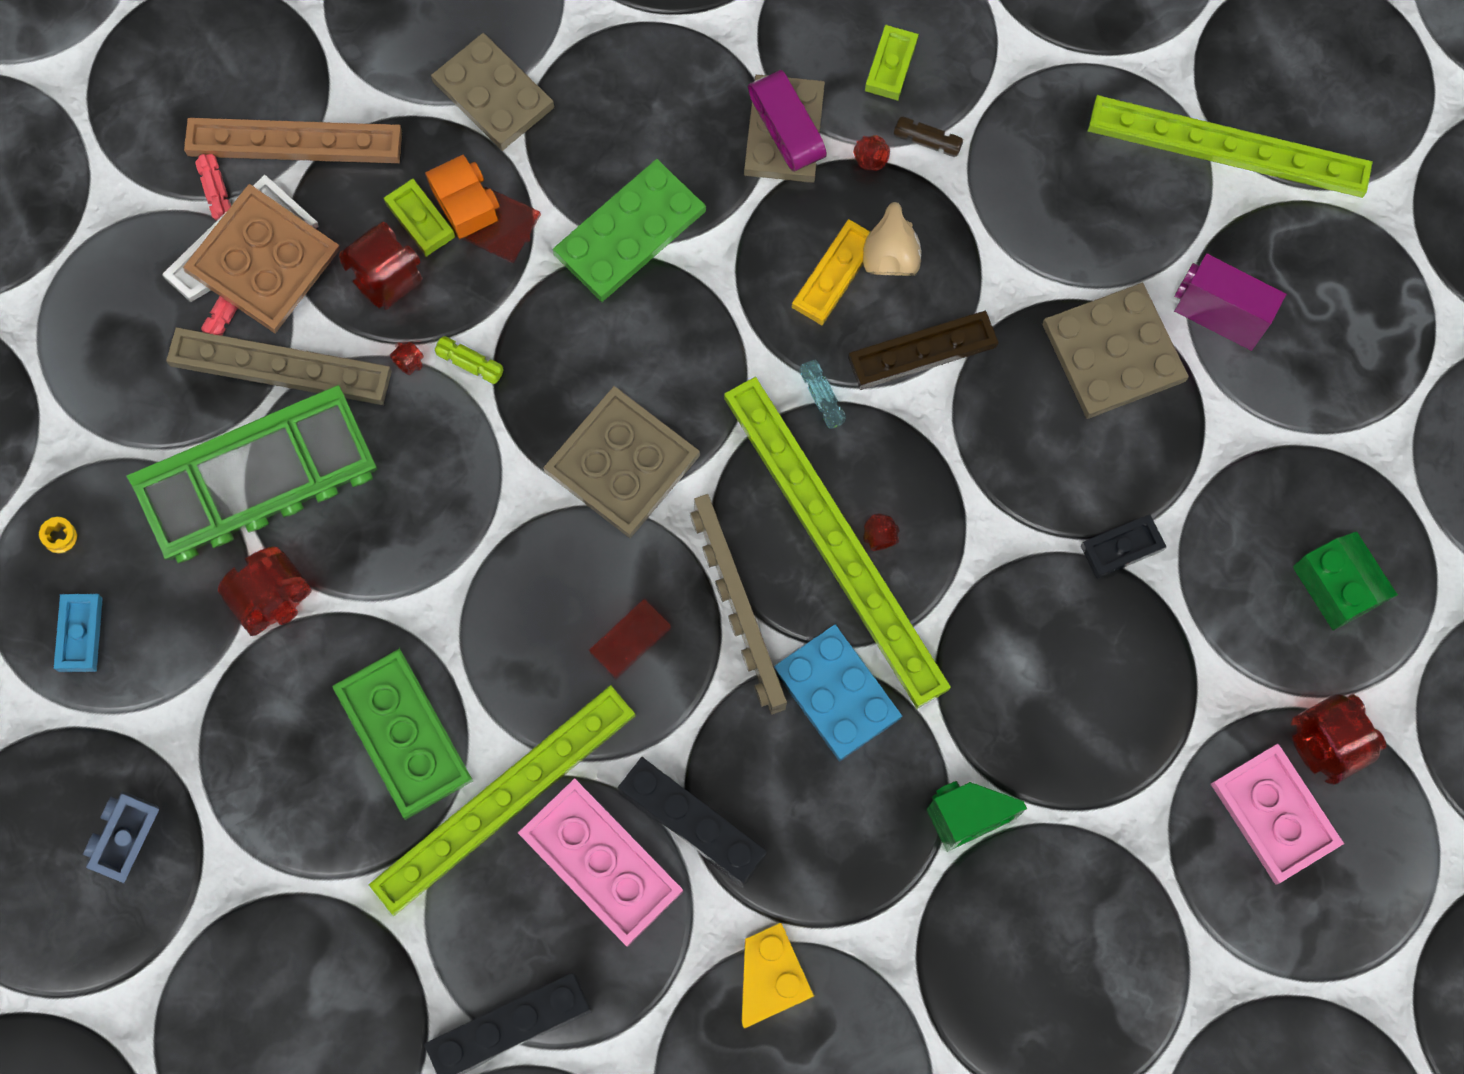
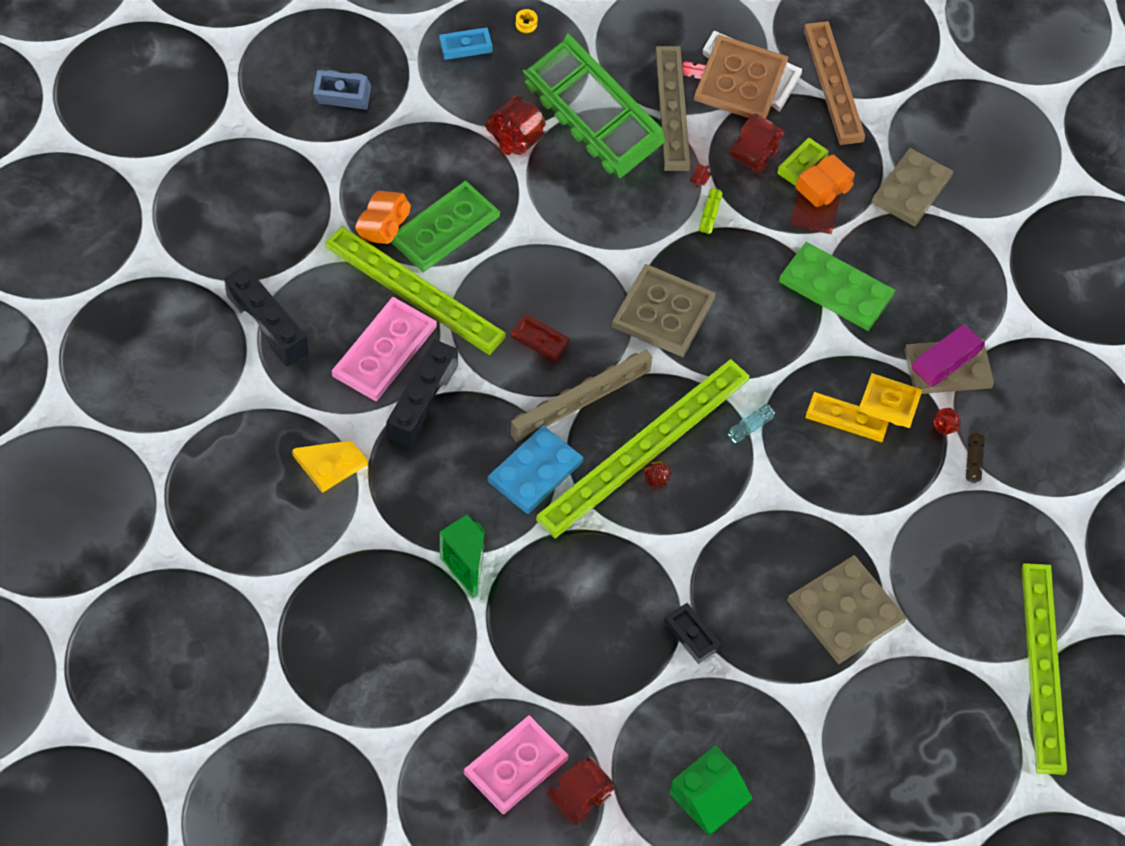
camera: 75 degrees right, 15 degrees down
coral axle [195,154,231,221] -> none
dark brown plate [848,310,999,390] -> none
tan piece [863,202,921,276] -> none
lime plate [865,25,919,101] -> none
magenta brick [1174,253,1287,351] -> none
none -> orange brick [355,191,411,244]
none -> yellow plate [858,373,922,428]

